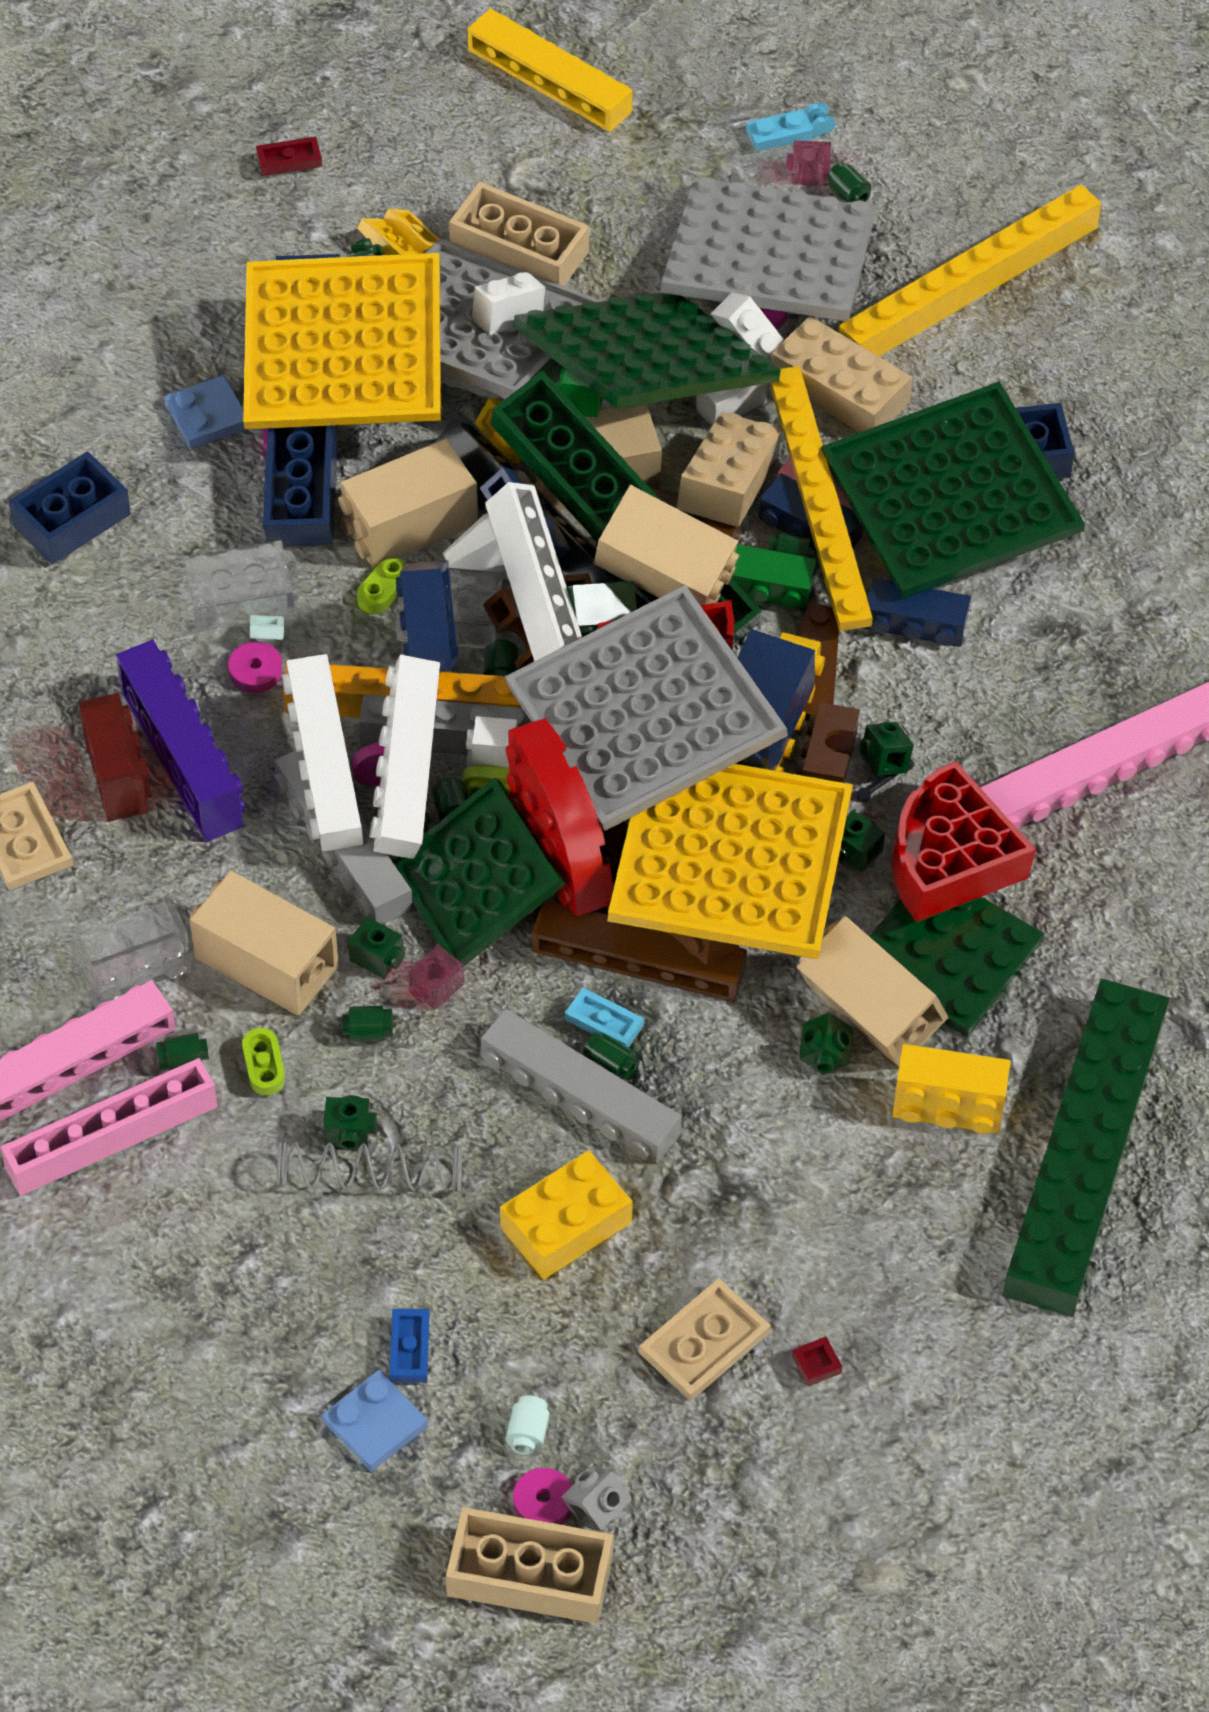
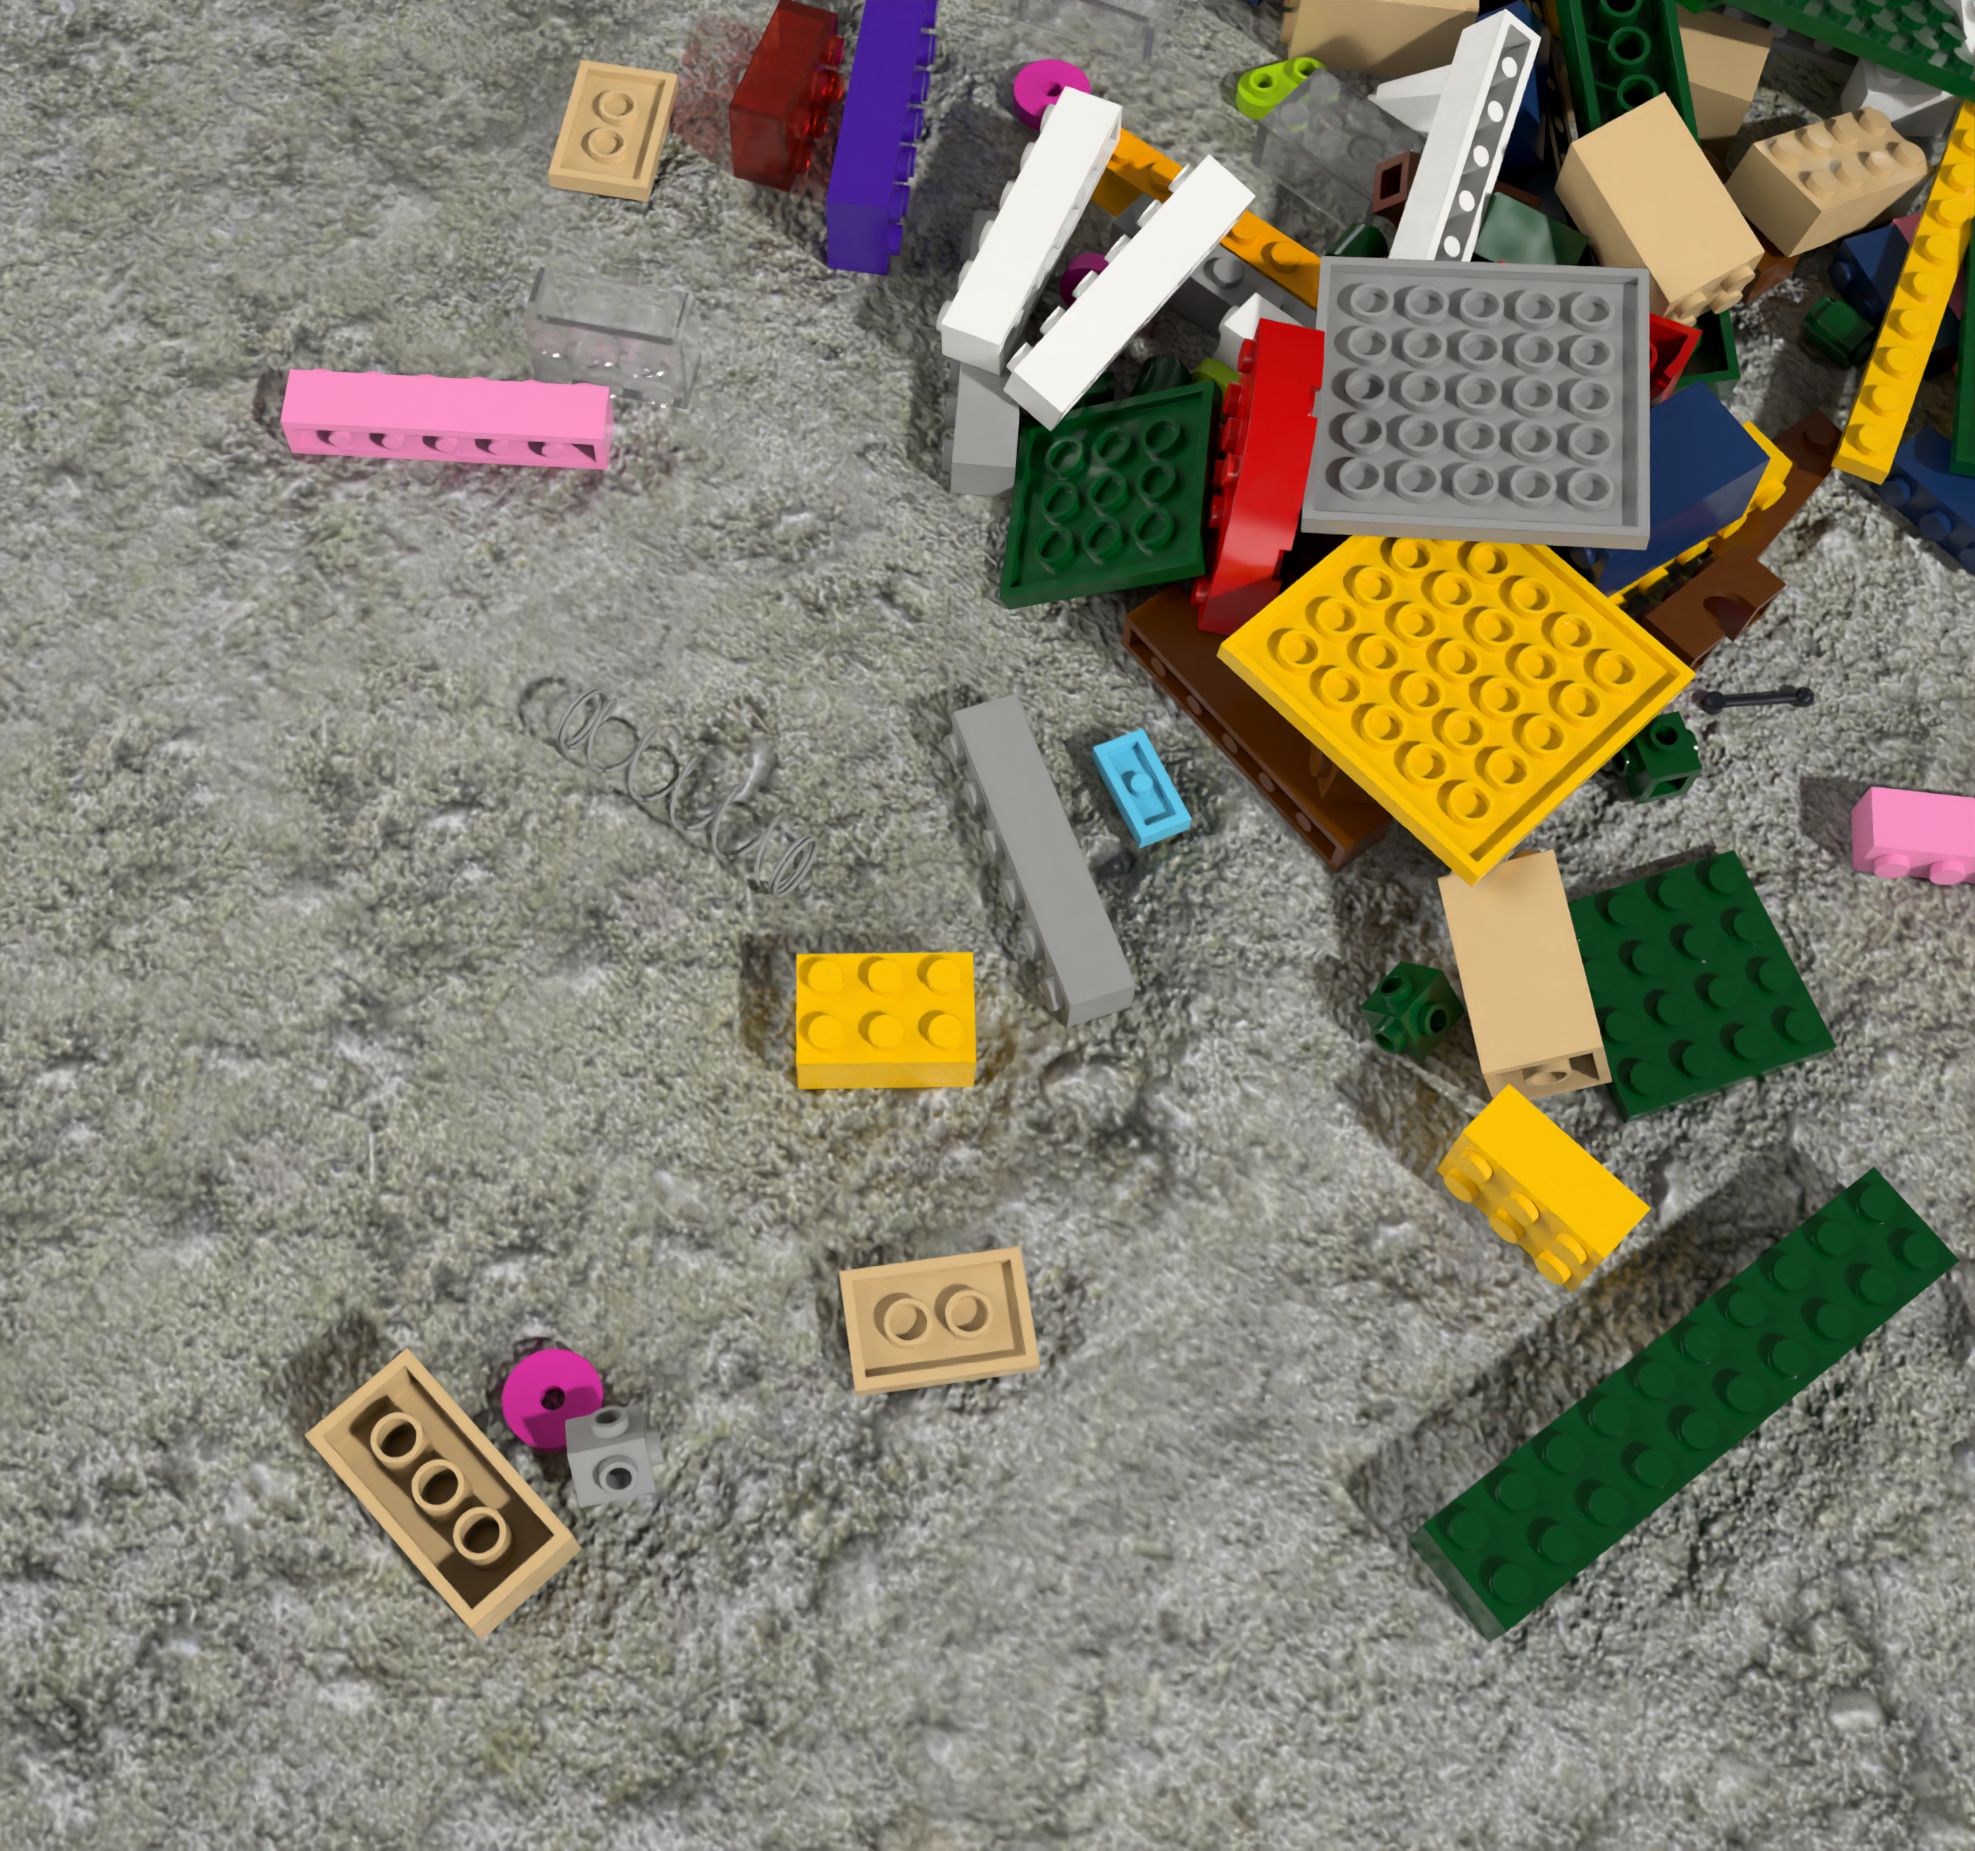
camera: 30 degrees right, 10 degrees up
bright pink brick [0,1058,218,1196] -> none
dark green brick [156,1032,209,1071] -> none
tan brick [189,871,339,1016] -> none
lime plate [242,1028,285,1096] -> none
light aqua plate [249,615,284,643] -> none
medium blue plate [322,1370,429,1472] -> none
dark green brick [323,1095,377,1150] -> none
dark green brick [342,1005,393,1042] -> none
dark green brick [348,917,405,979] -> none
blue plate [389,1309,430,1383] -> none
dark blue brick [396,560,459,671] -> none
clear pink brick [409,945,464,1010] -> none
light aqua brick [506,1395,550,1455] -> none
dark green brick [582,1033,637,1079] -> none
green brick [731,544,817,609] -> none
dark red plate [792,1336,843,1387] -> none
dark green brick [859,722,914,776] -> none
red brick [891,761,1036,922] -> none

